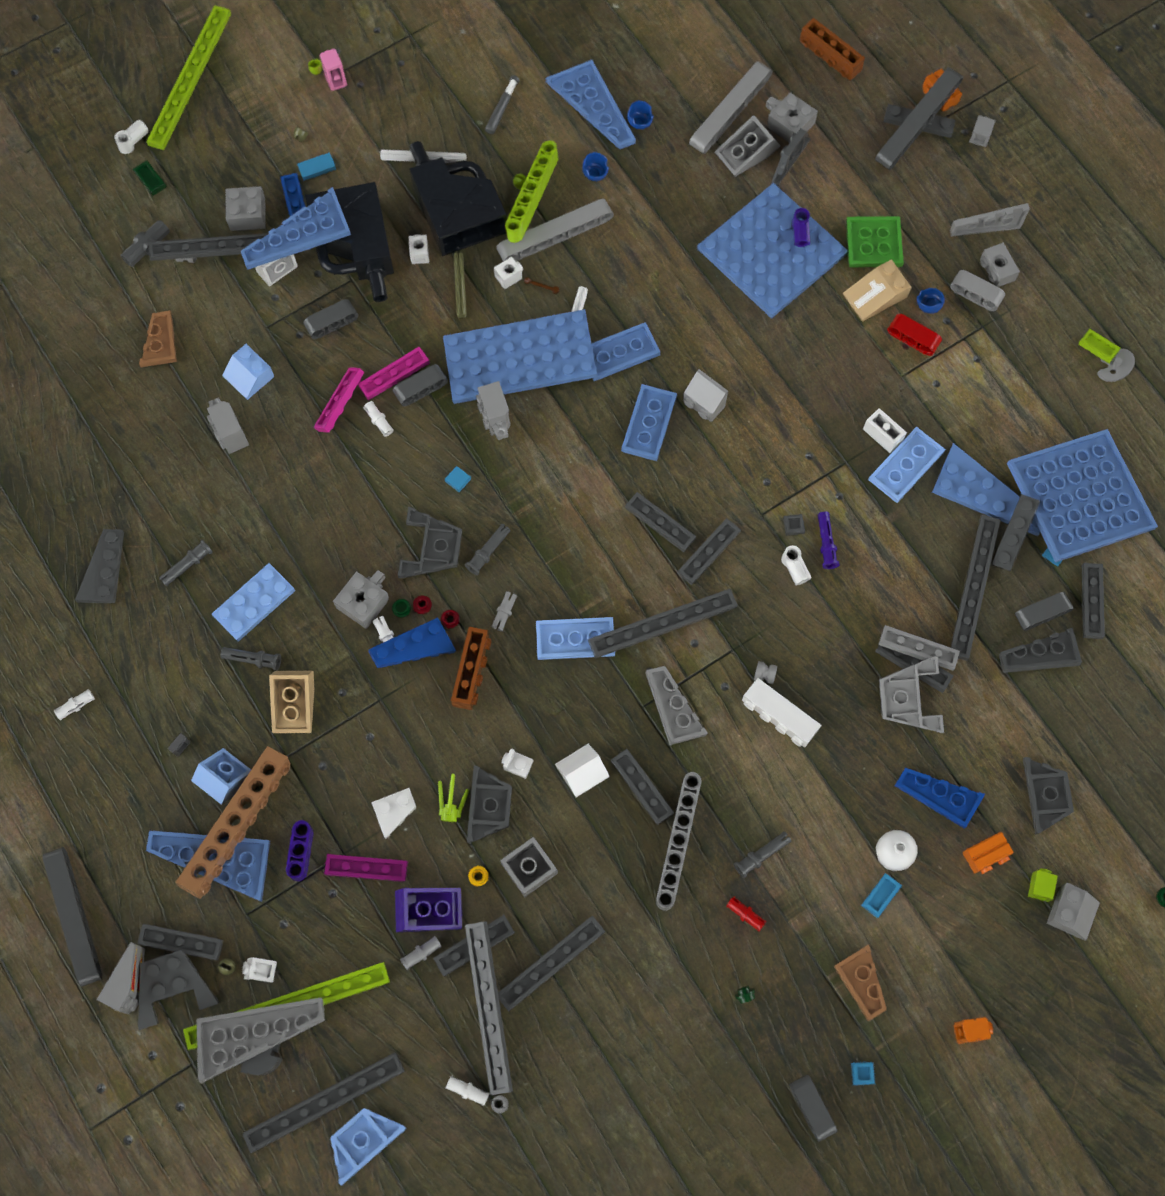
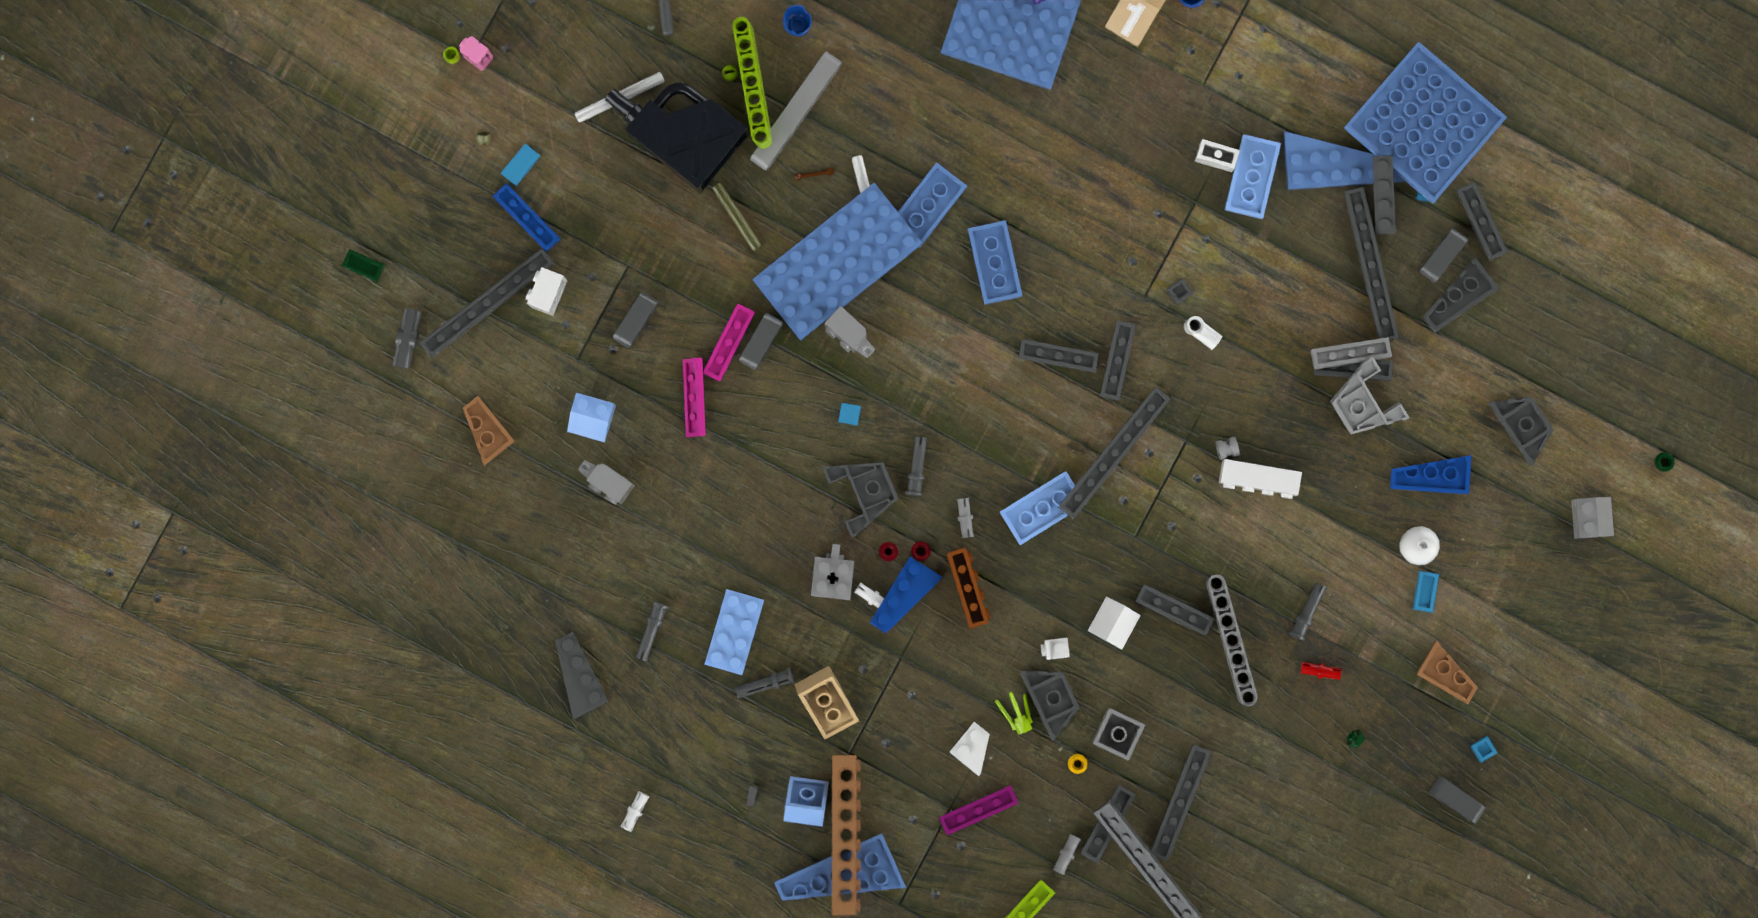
camera: 30 degrees left, 15 degrees up
white piece [115,120,149,154] -> none
lime plate [146,5,231,150] -> none
light grey brick [226,186,266,231] -> none
medium blue wing [241,187,351,270] -> none
dark purple beam [286,820,314,882] -> none
black piece [305,182,394,302] -> none
white pin [363,401,394,437] -> none
dark green plate [392,599,411,618] -> none
dark purple slope [395,888,462,932] -> none
white brick [409,234,429,264] -> none
white brick [494,257,523,289] -> none
light grey wing [646,666,708,745] -> none
light grey slope [683,369,728,422] -> none
dark purple pin [817,511,840,569] -> none
red beam [887,314,942,356] -> none
orange brick [954,1017,993,1044] -> none
orange brick [963,832,1013,875] -> none
lime brick [1028,868,1058,902] -> none

